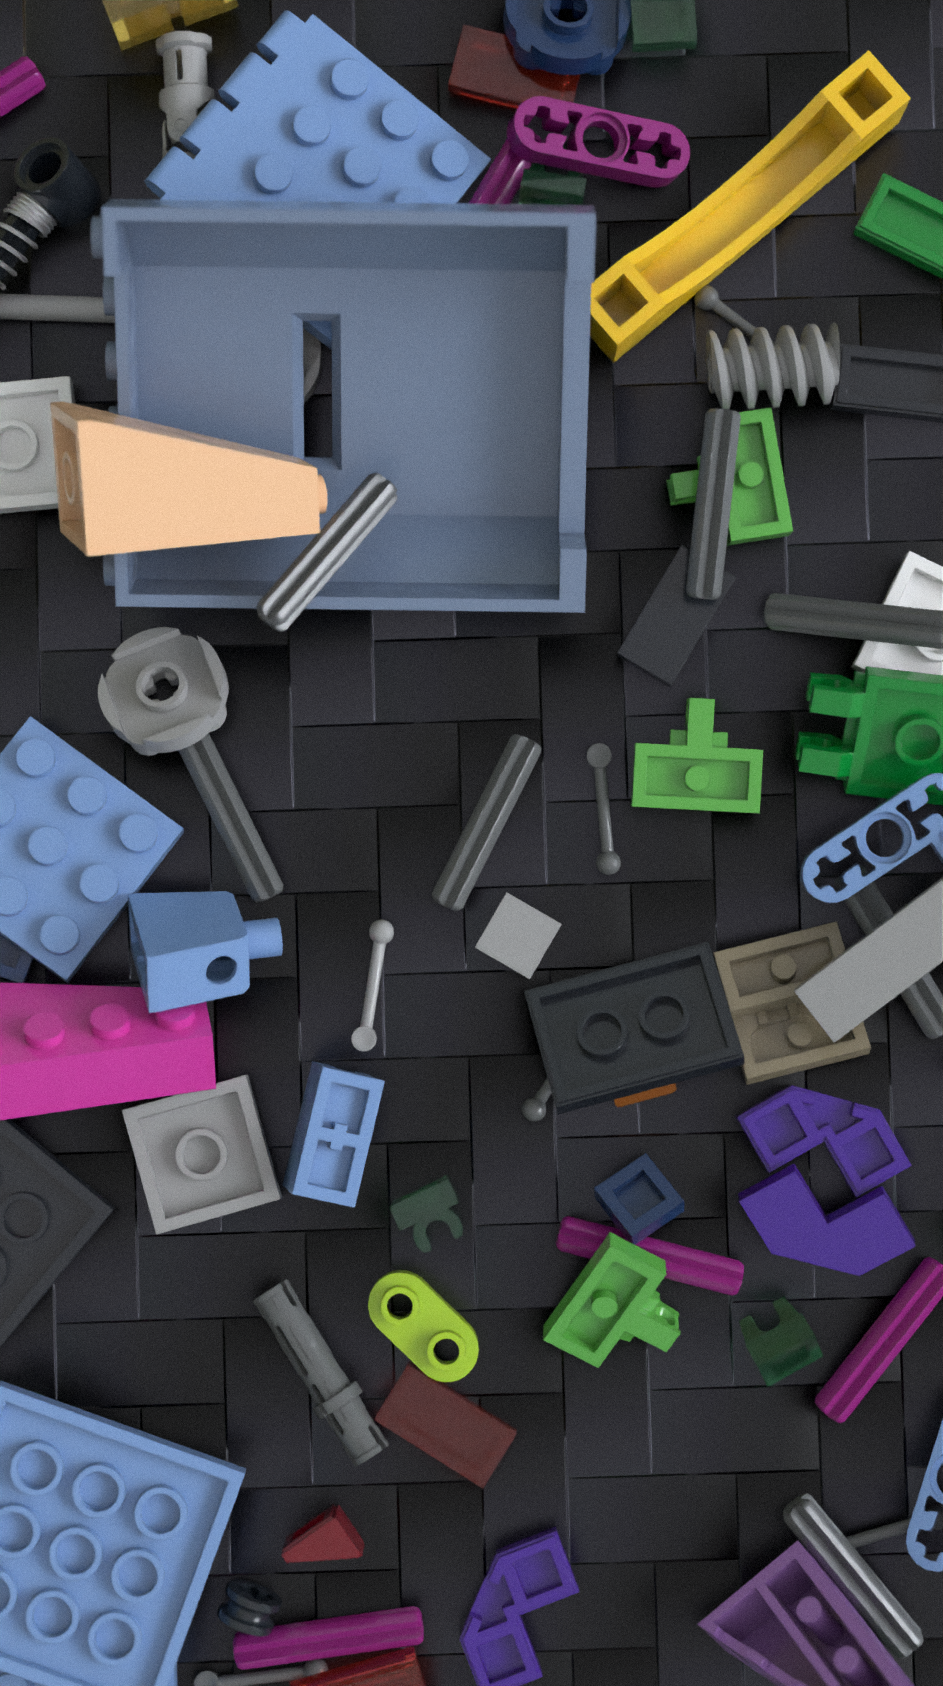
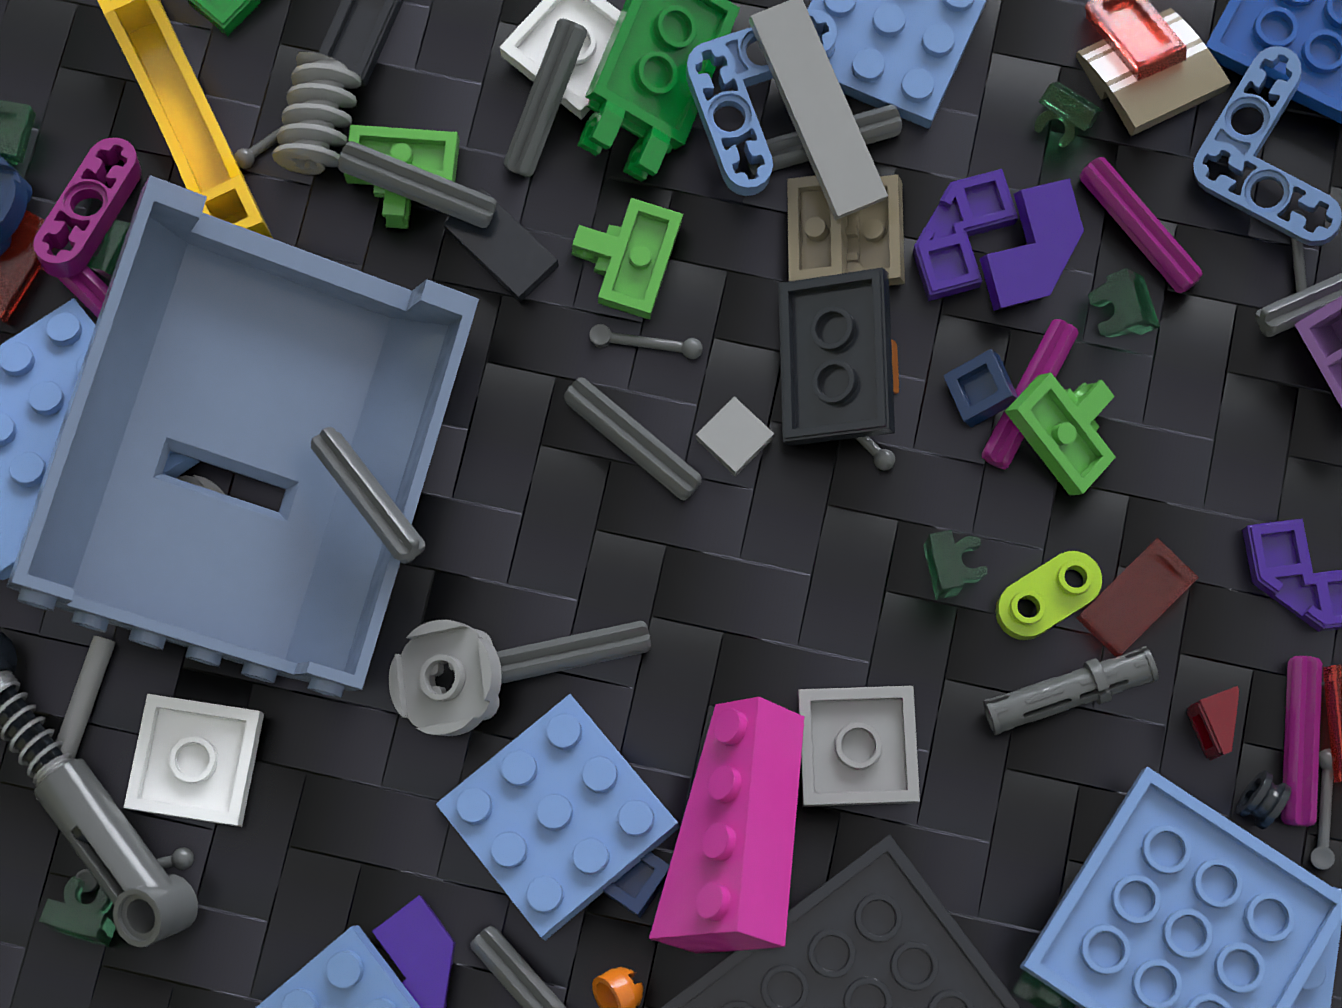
camera: 75 degrees left, 10 degrees down
light nougat slope [50,401,328,556] -> none
medium blue torso [128,891,283,1013] -> none
medium blue hinge [282,1061,385,1208] -> none
light grey hinge [351,919,394,1051] -> none

